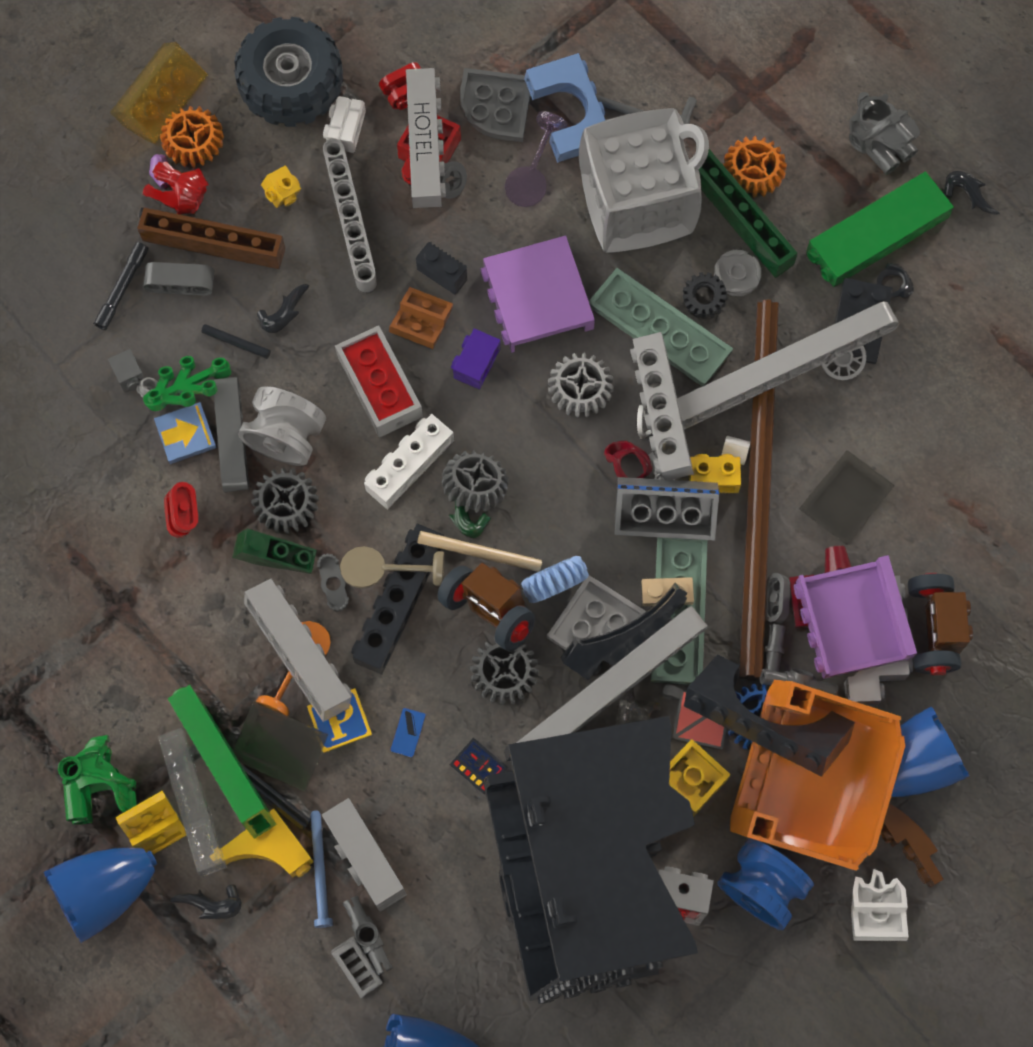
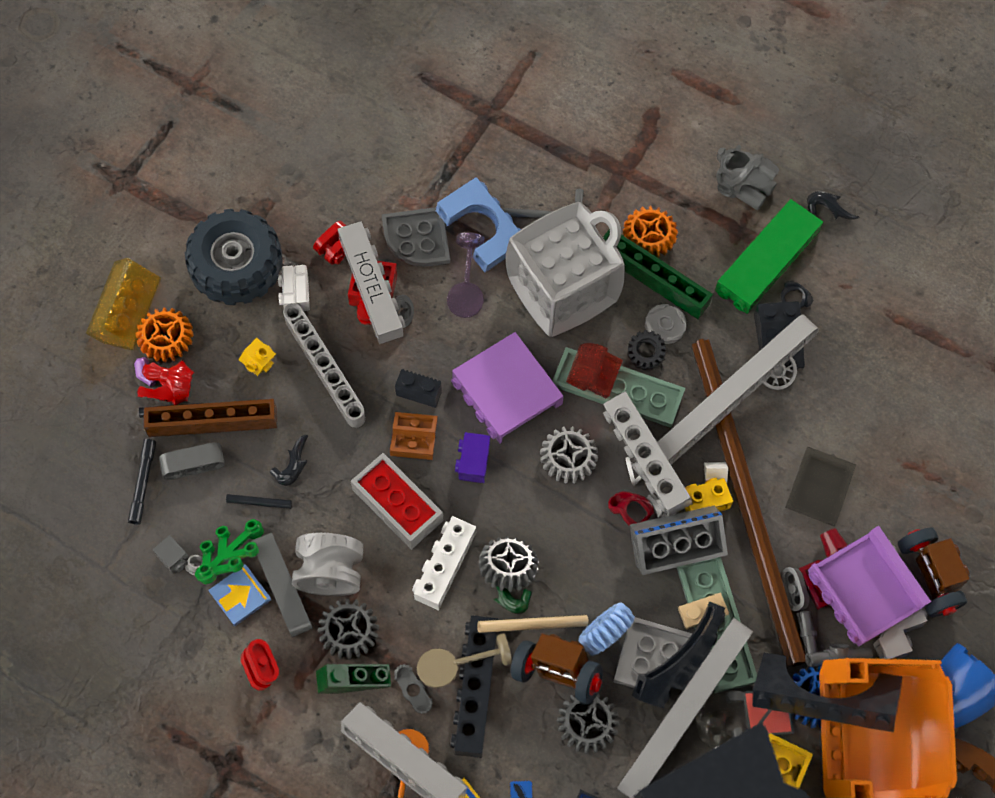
camera: 20 degrees left, 5 degrees down
none -> clear red brick [566,343,623,399]

